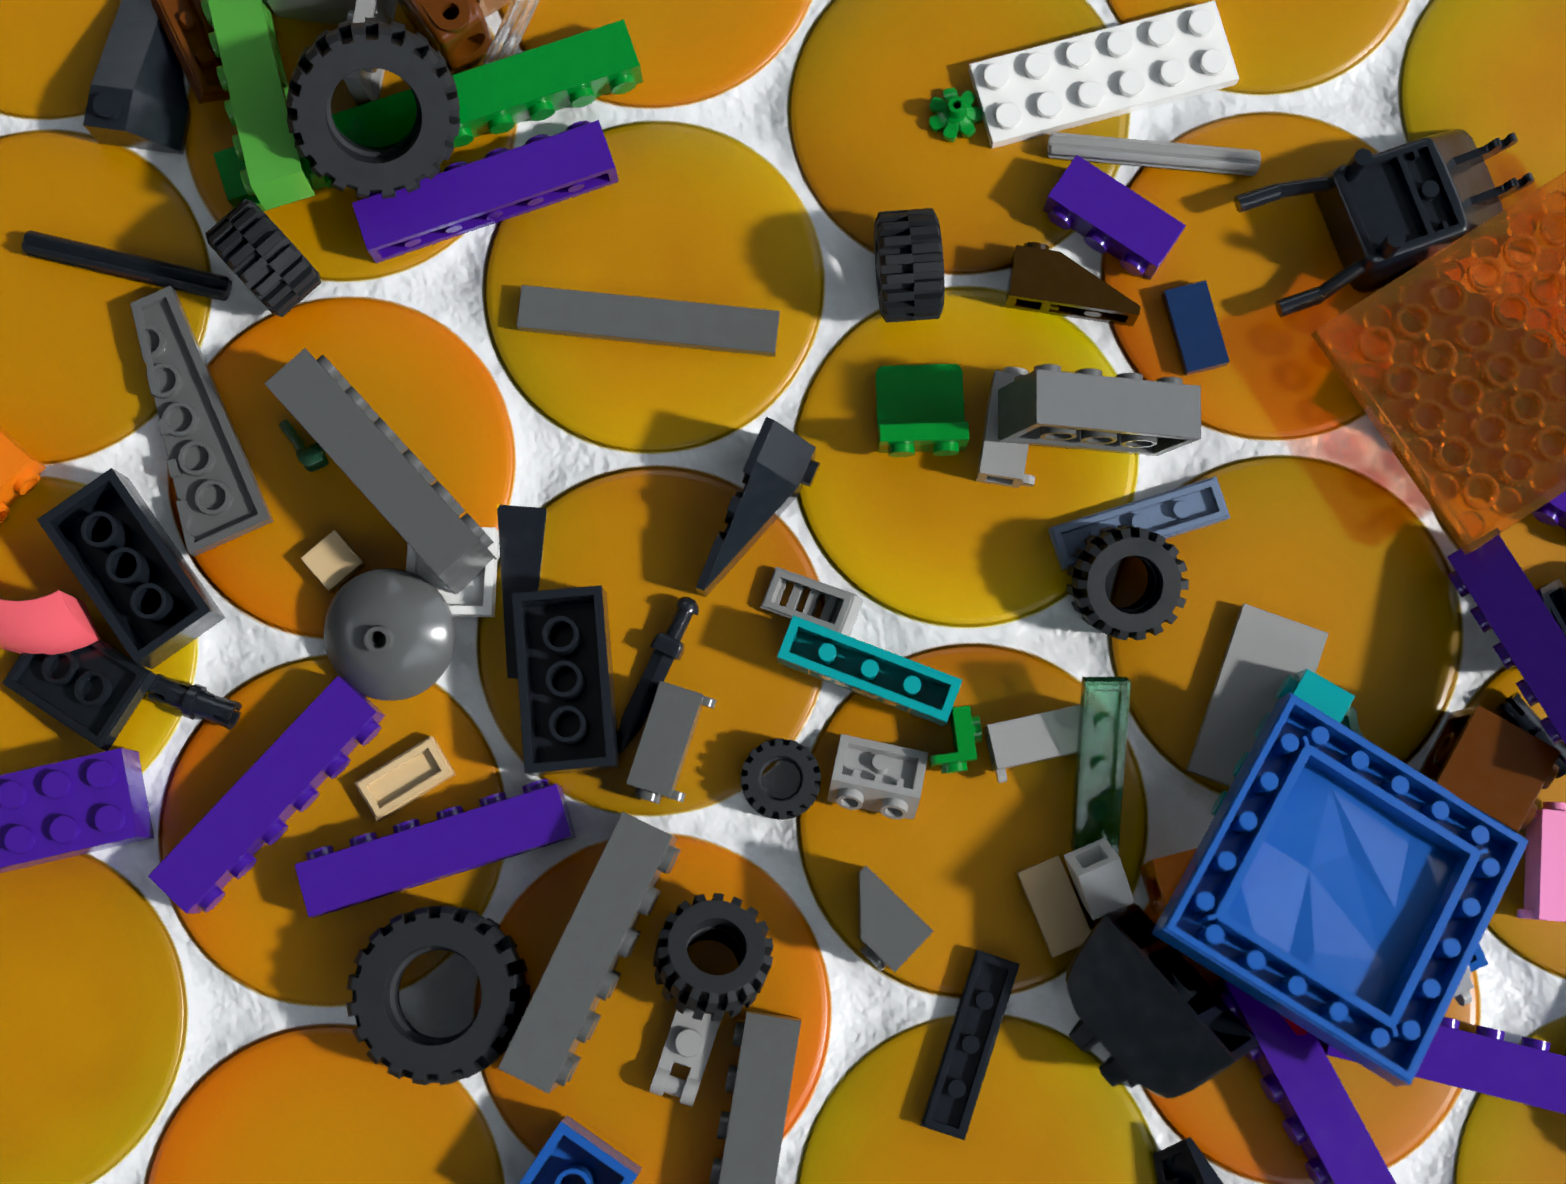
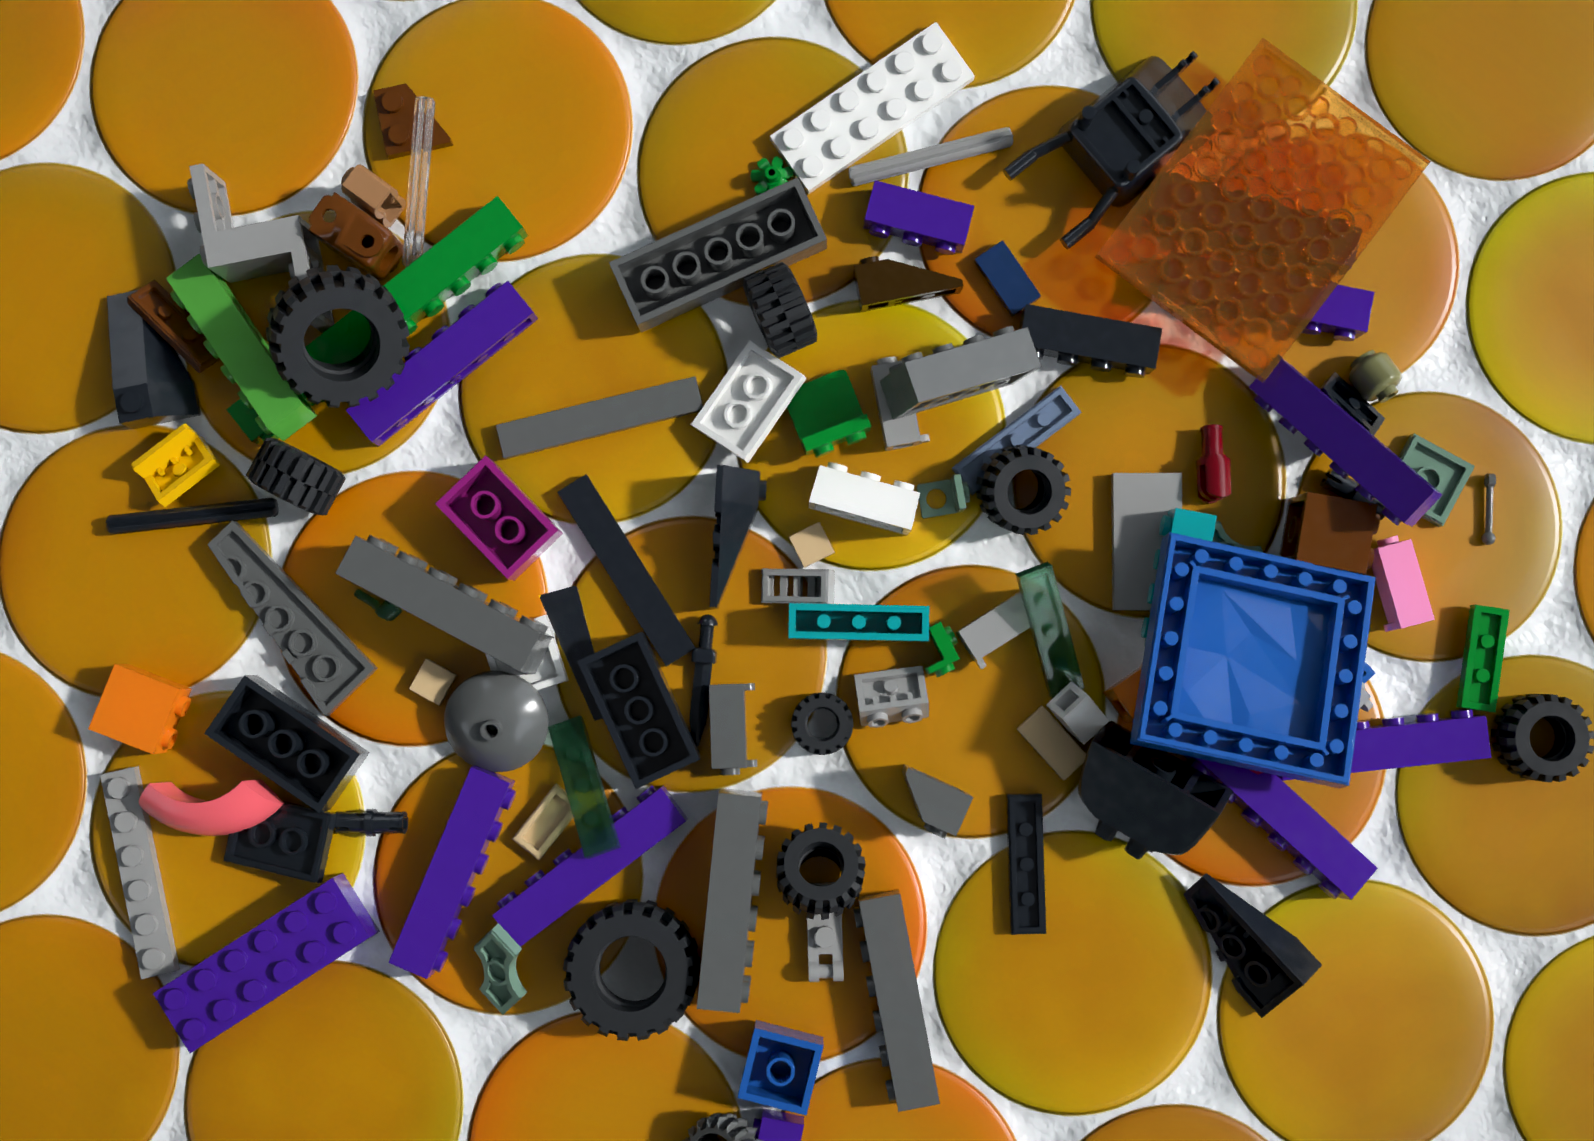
camera: 20 degrees left, 5 degrees up
none -> yellow bracket [131,424,220,507]
none -> magenta brick [435,455,564,581]
none -> sand green tile [474,923,527,1015]
none -> clear green tile [548,715,621,859]
none -> black tile [557,474,696,666]
none -> dark grey brick [609,177,827,333]
none -> white plate [691,340,806,463]
none -> tan tile [789,522,835,568]
none -> white slope [809,462,920,535]
none -> sand green bracket [917,474,970,519]
none -> black brick [1019,304,1163,378]
none -> dark red arm [1195,424,1231,504]

